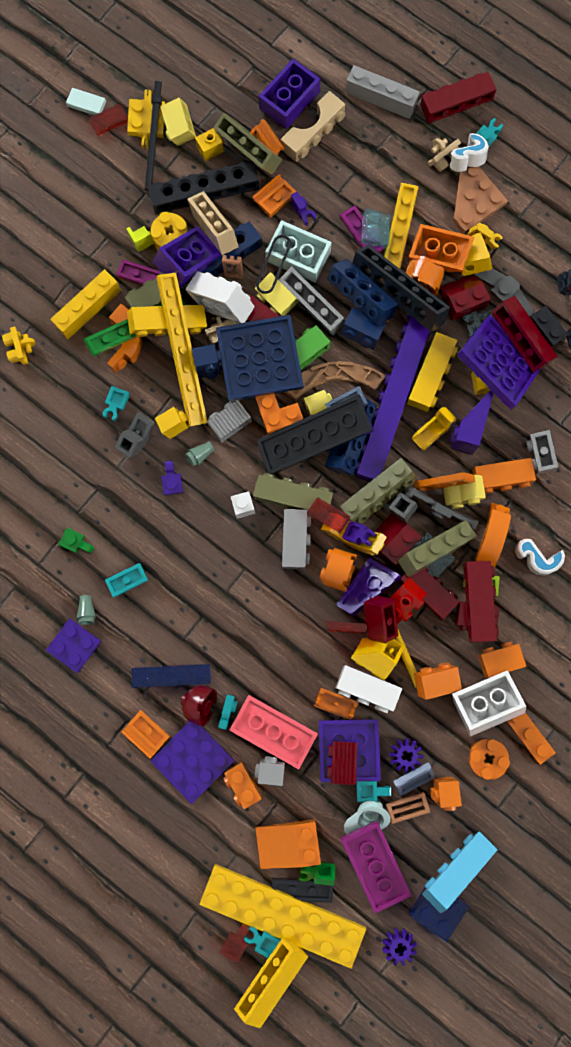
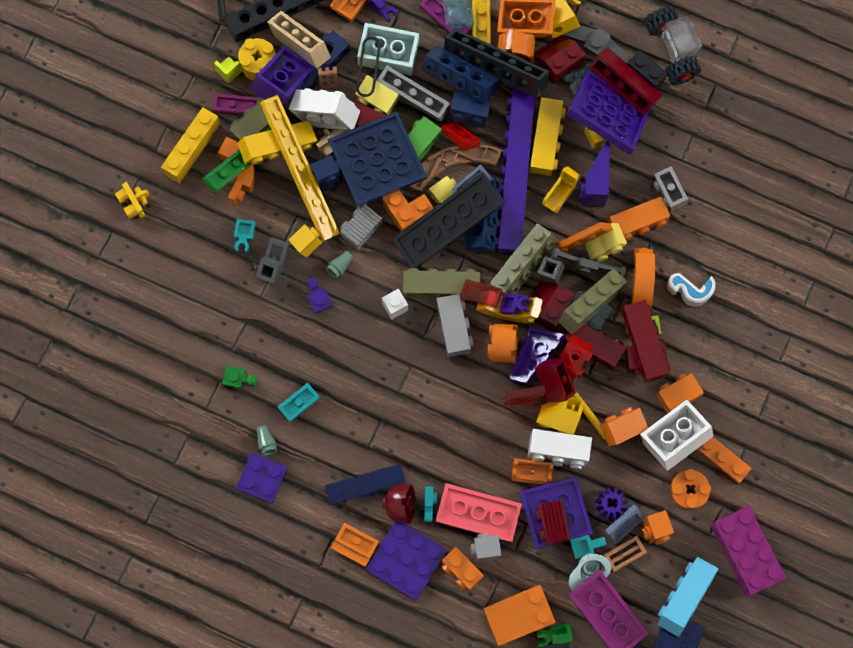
camera: 20 degrees left, 5 degrees down
none -> red plate [441,122,481,151]
none -> magenta brick [710,506,786,597]

